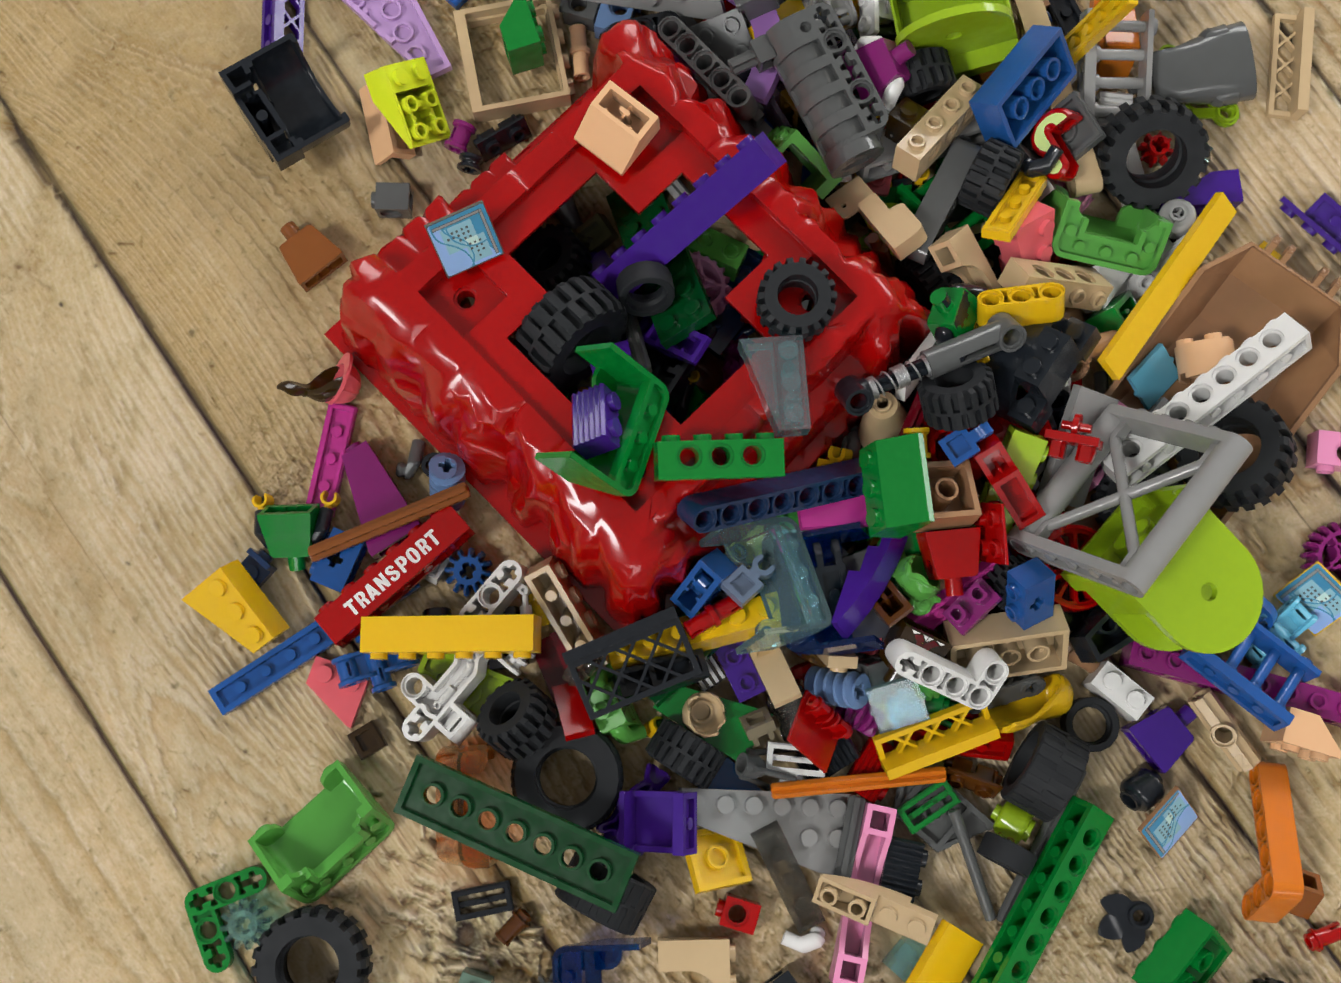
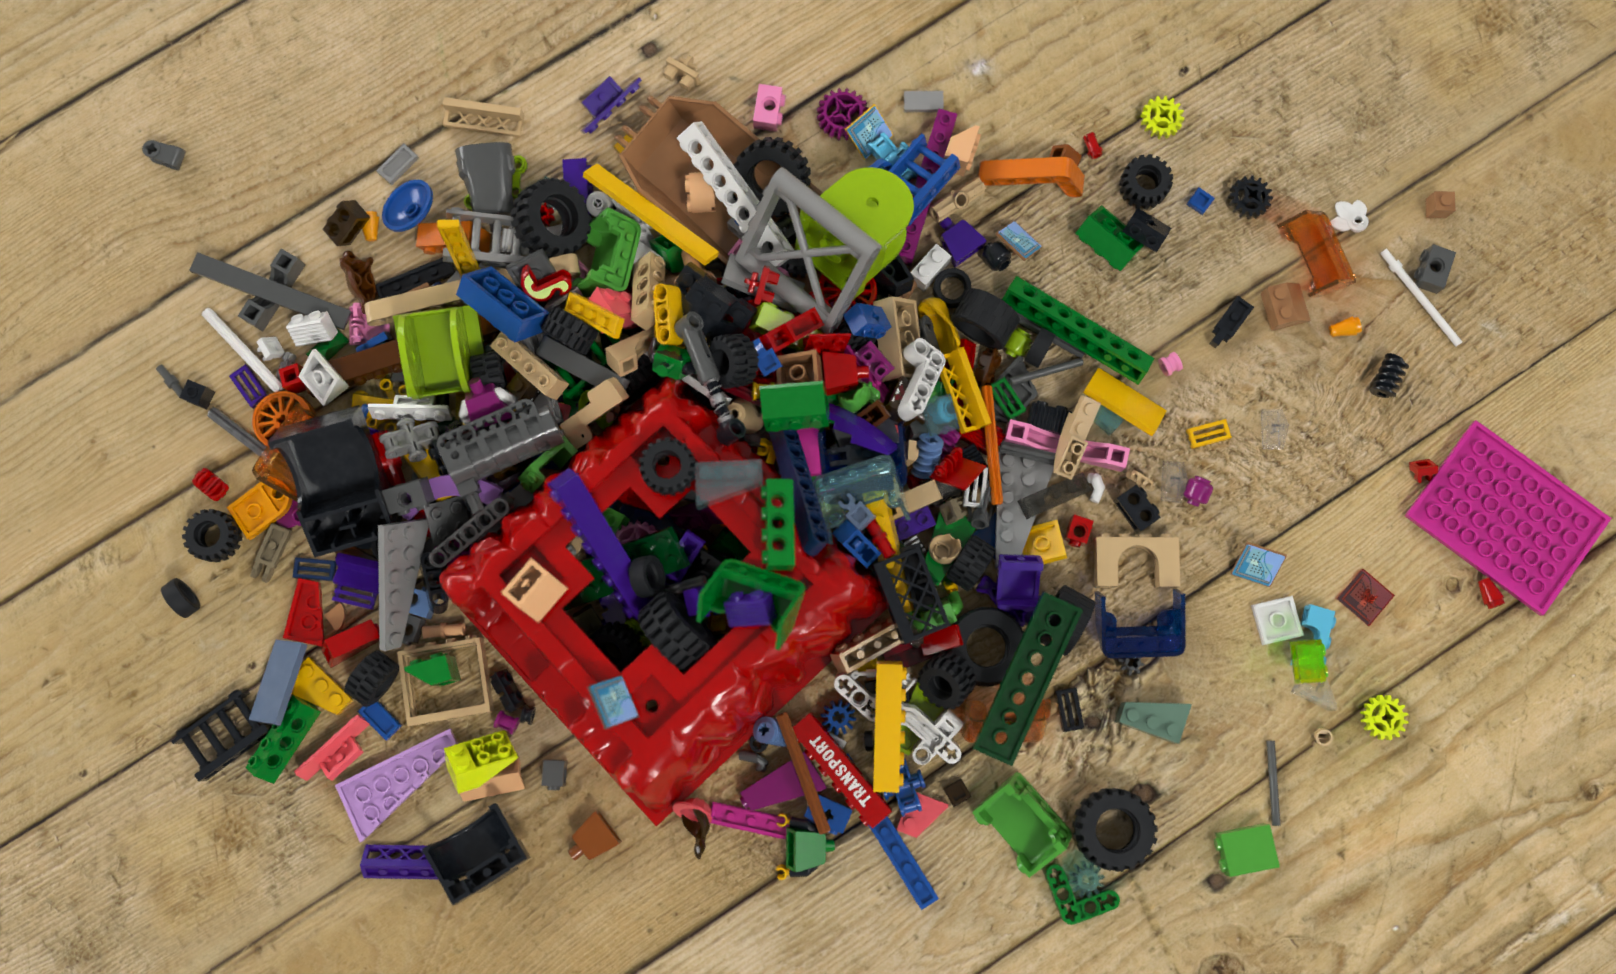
camera: 85 degrees left, 0 degrees up
yellow wedge [181,559,290,653] -> none
dark blue bracket [241,547,277,588] -> none
reddish brown pin [495,907,533,947] -> none
black arm [1020,144,1064,178] -> none
black plate [1097,893,1154,953] -> none
medium azure piece [1127,343,1178,410] -> none

